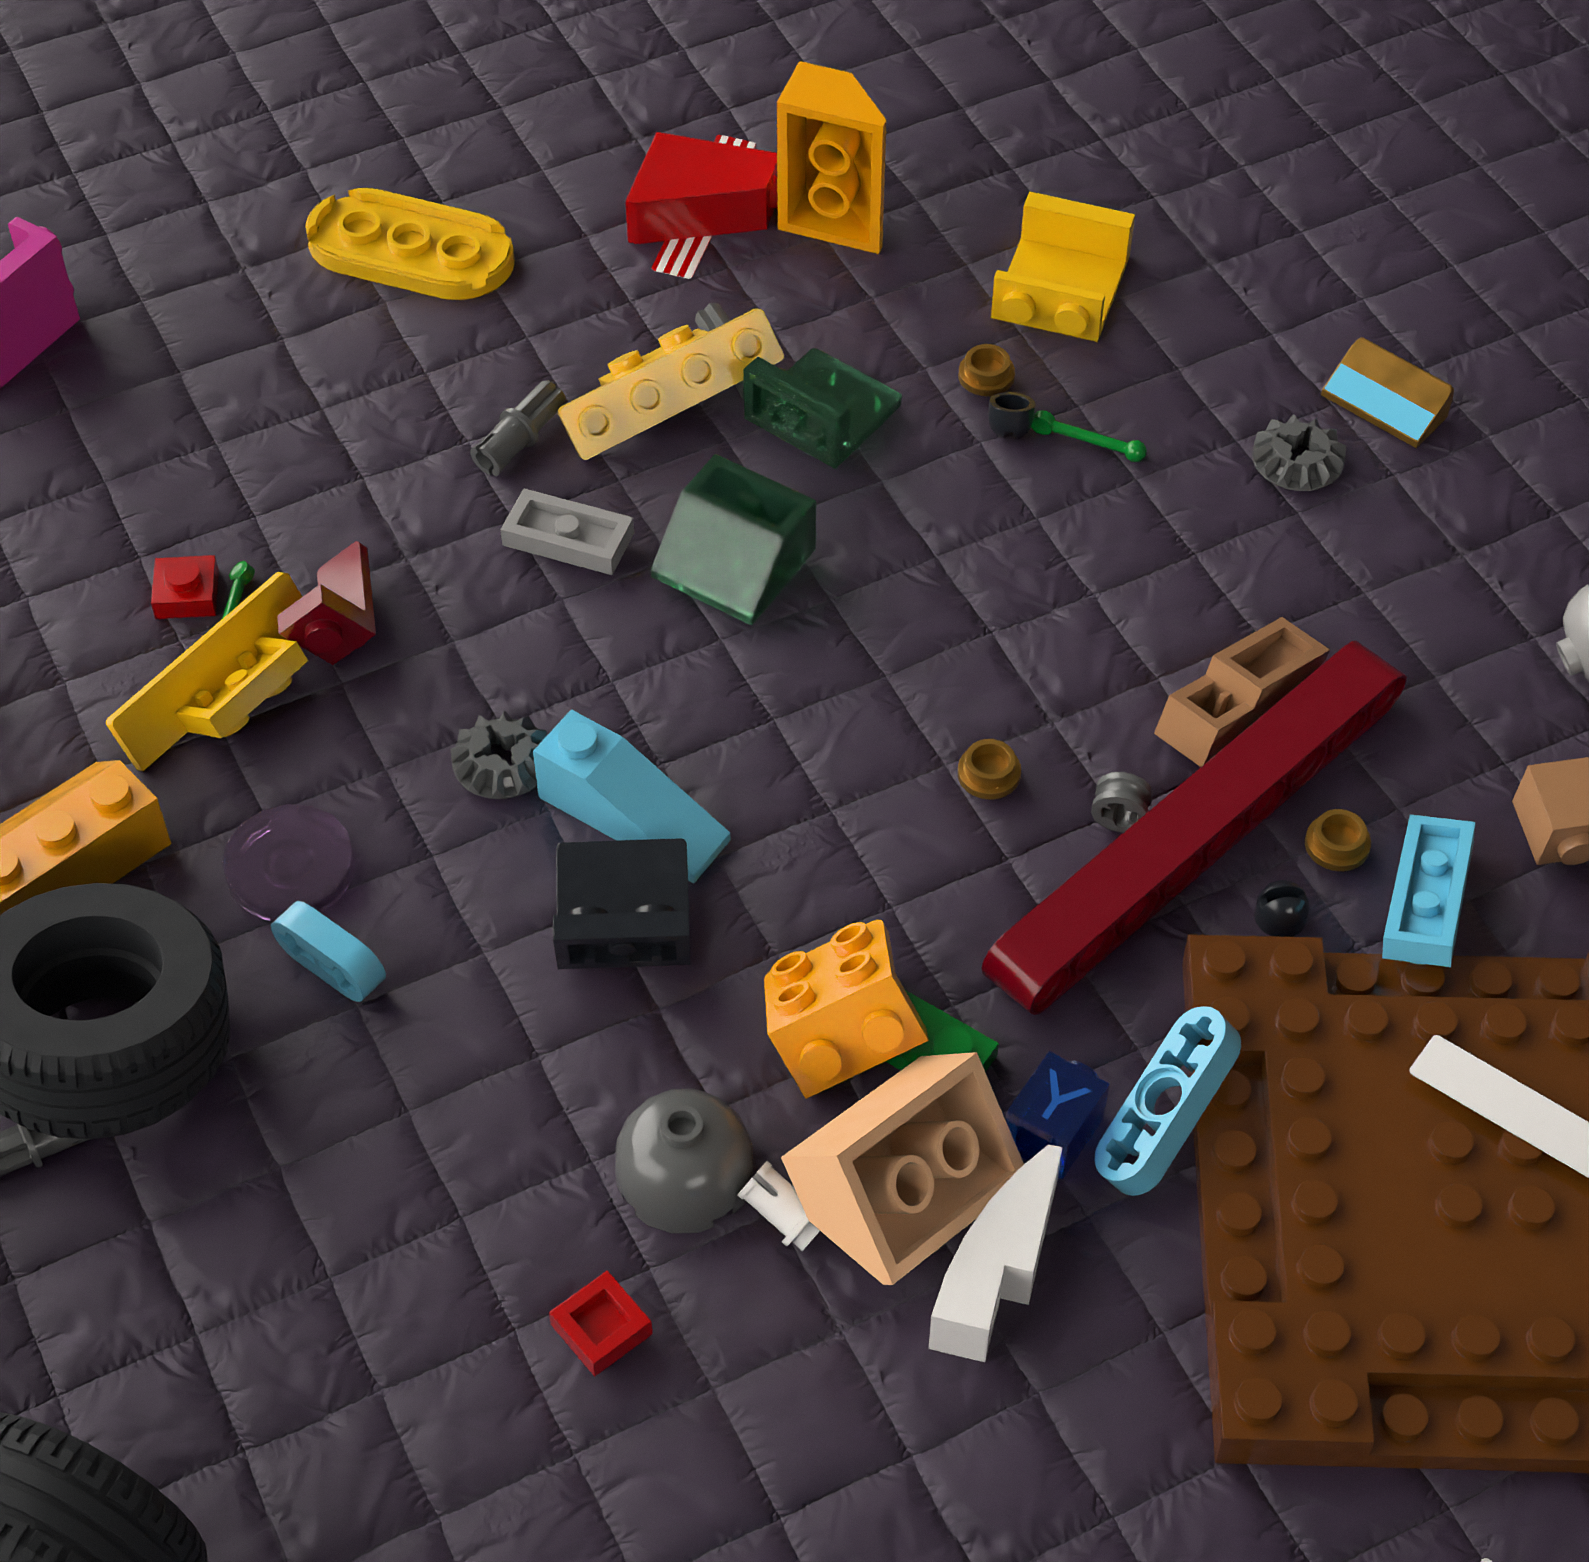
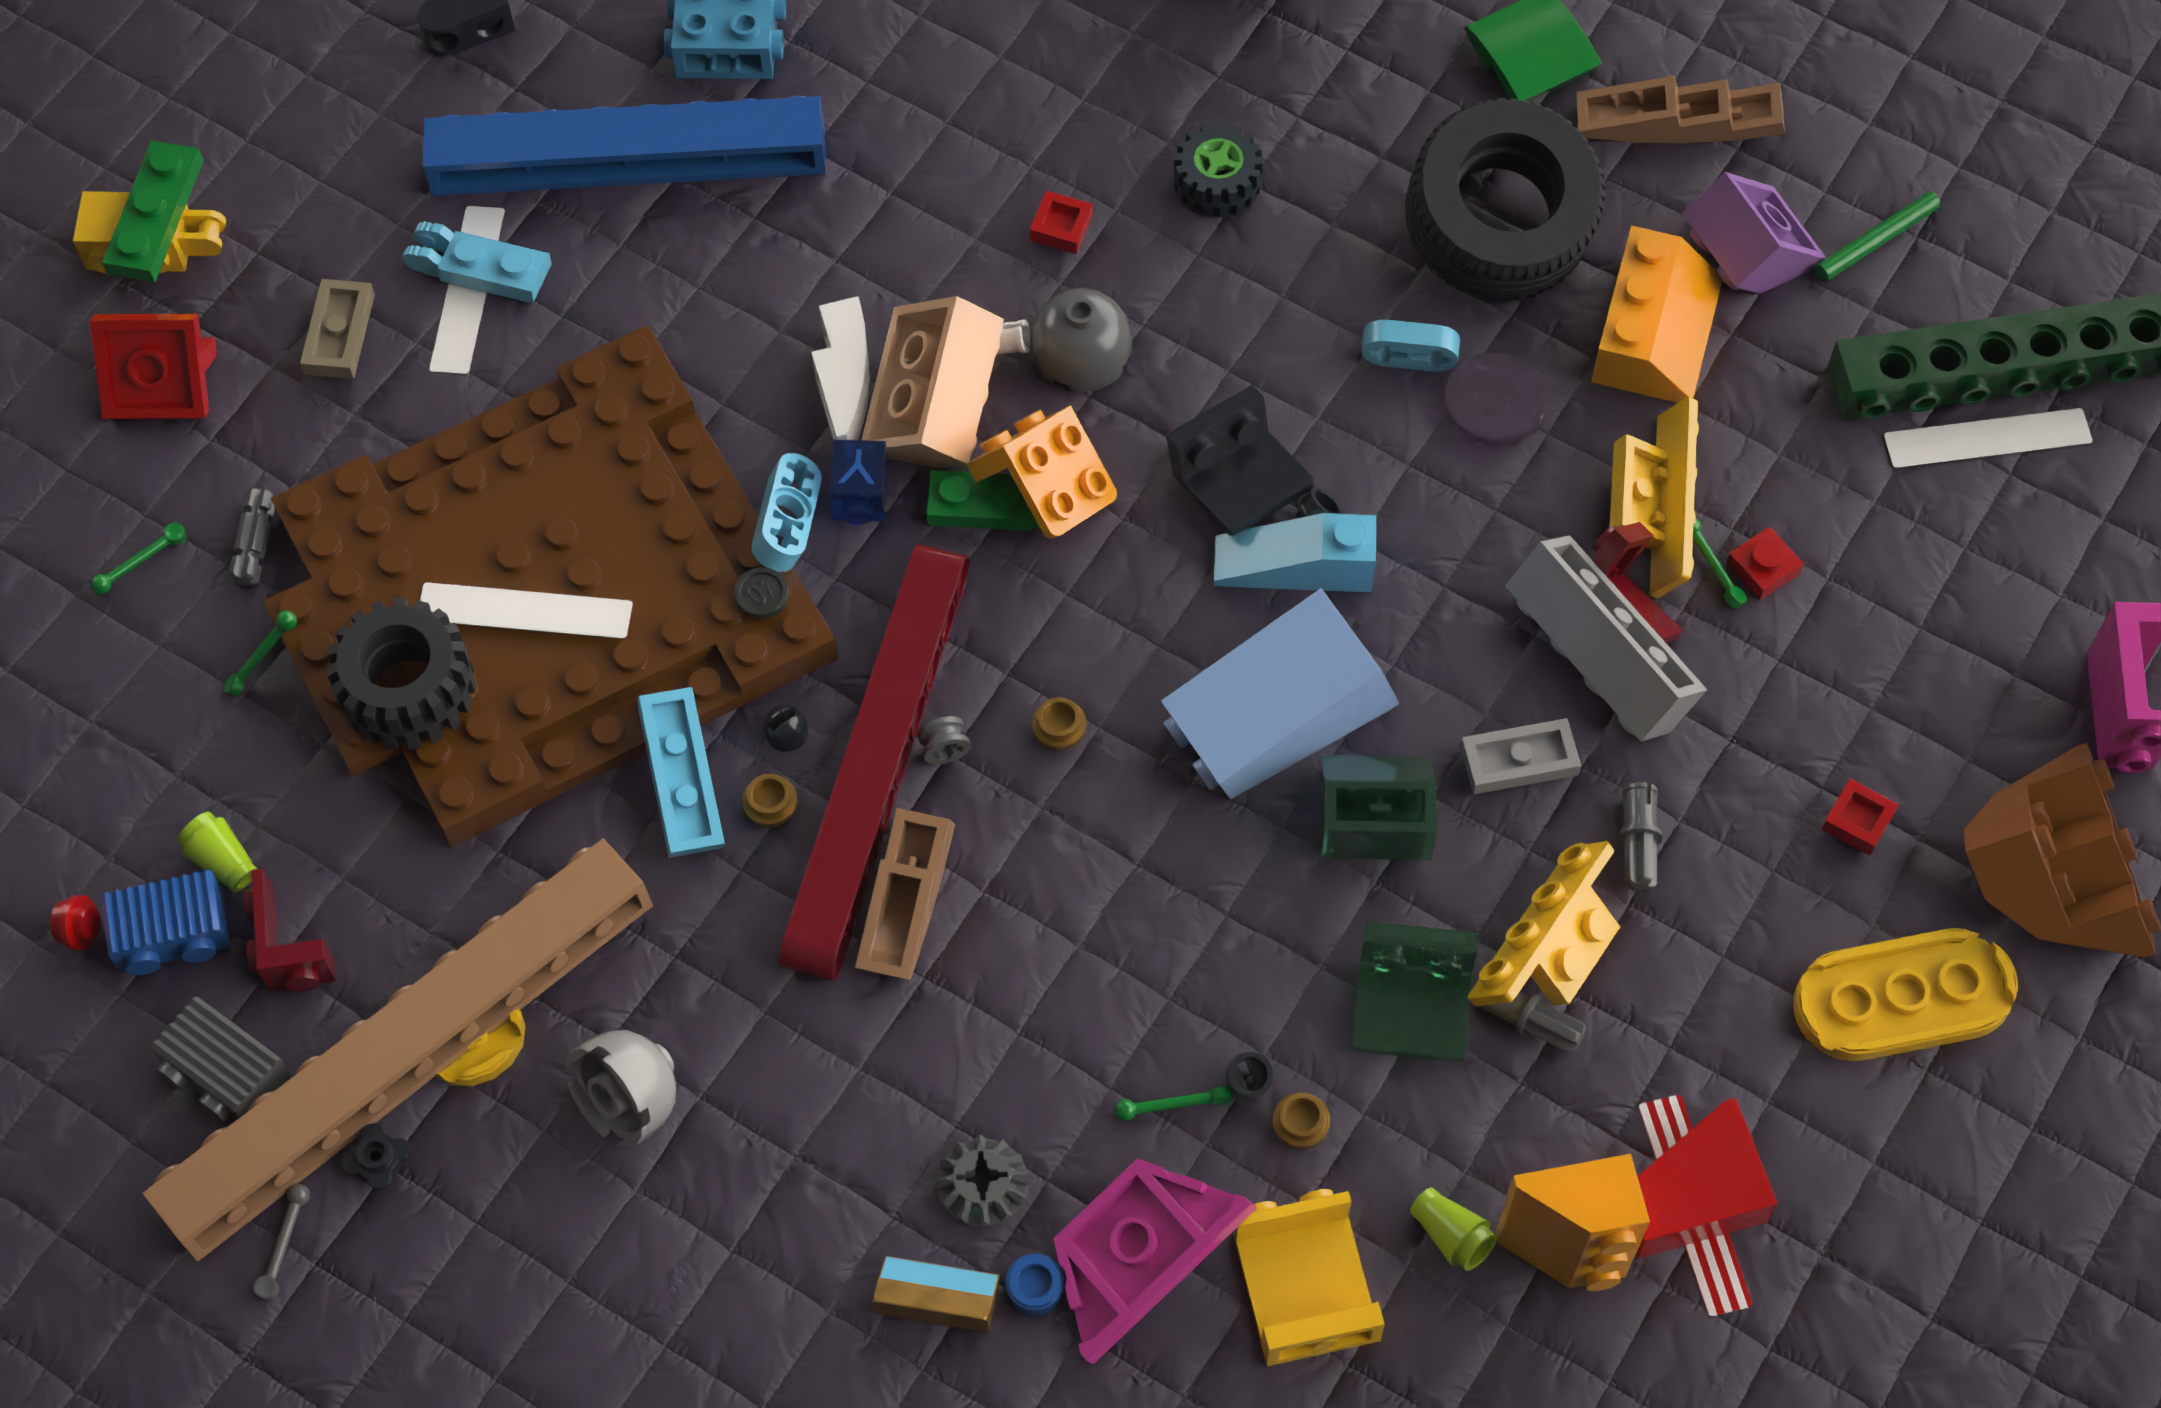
camera: 150 degrees right, 10 degrees up
dark grey gear [450,710,547,799] -> none
none -> pearl dark grey piece [734,567,789,620]
none -> blue tile [1006,1254,1064,1316]
none -> dark pink wing [1053,1158,1257,1365]
none -> light blue slope [1161,588,1400,799]
none -> black wheel [1174,122,1263,218]
none -> black plate [1295,487,1344,519]
none -> lime cone [1410,1187,1497,1271]
none -> light grey brick [1505,535,1707,742]
none -> red plate [1821,778,1899,856]
none -> dark orange brick [1964,743,2161,957]

